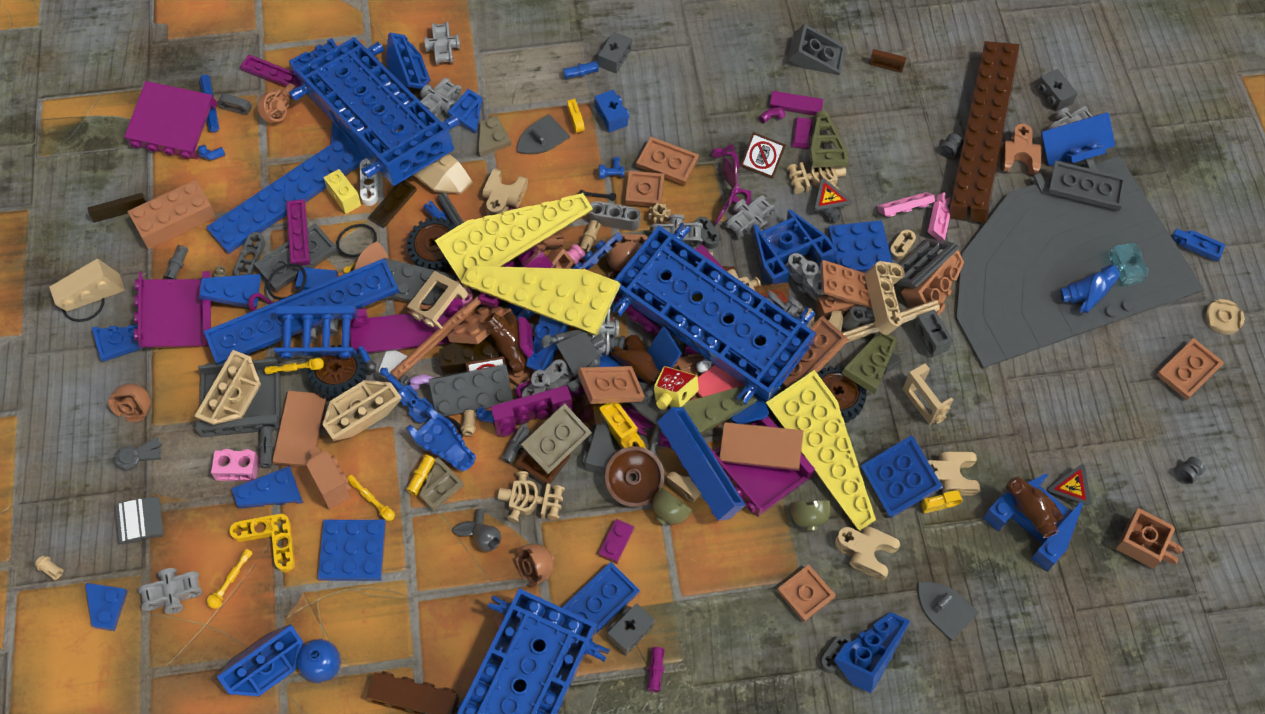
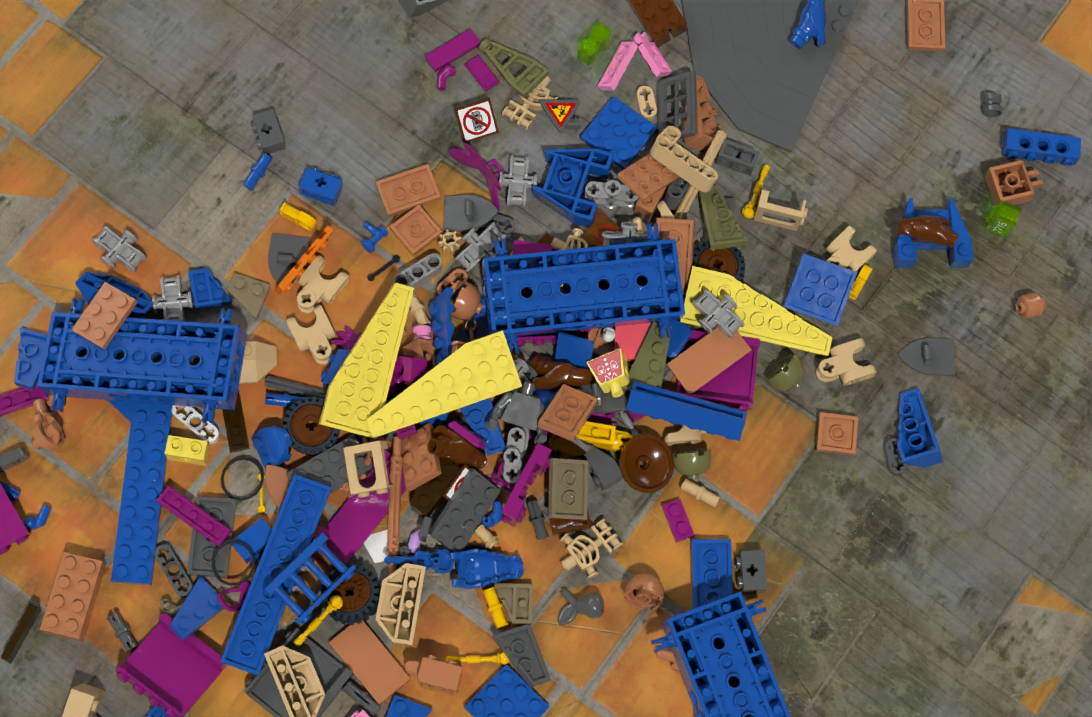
camera: 50 degrees left, 10 degrees up
piece [358,346,377,374] -> none
magenta pin [647,647,665,693] -> none
magenta piece [712,144,740,169] -> none
piece [1048,464,1091,506] -> none
none -> nougat plate [71,282,138,350]
none -> blue slope [252,425,292,469]
none -> orange wing [274,226,333,295]
none -> tan piece [297,256,350,314]
none -> dark grey tile [419,517,432,542]
none -> dark grey shield [443,195,499,232]
none -> dark grey wing [492,624,551,688]
none -> clear neon green brick [577,23,611,66]
none -> tan pin [681,478,721,508]
none -> light grey axle [691,289,745,339]
none -> yellow piece [742,165,770,219]
none -> clear neon green brick [985,200,1022,238]
none -> blue brick [1002,128,1081,166]
none -> nougat head [1016,293,1045,319]

